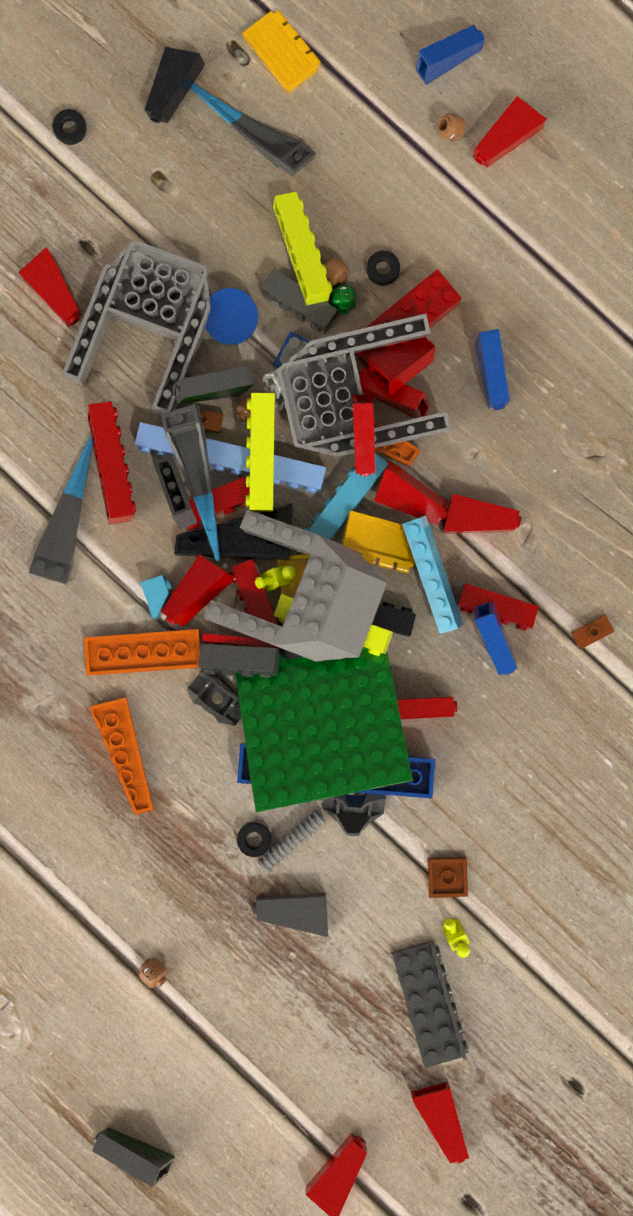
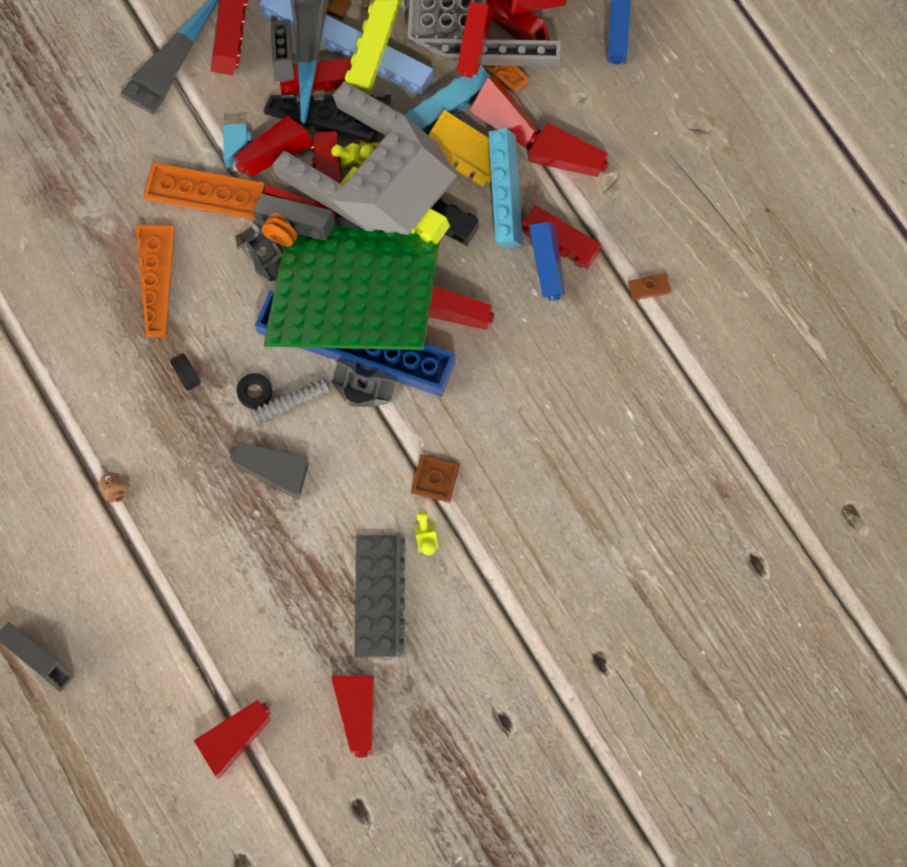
camera: 15 degrees right, 15 degrees down
none -> black tyre [170,353,201,391]
none -> orange piece [262,213,298,247]

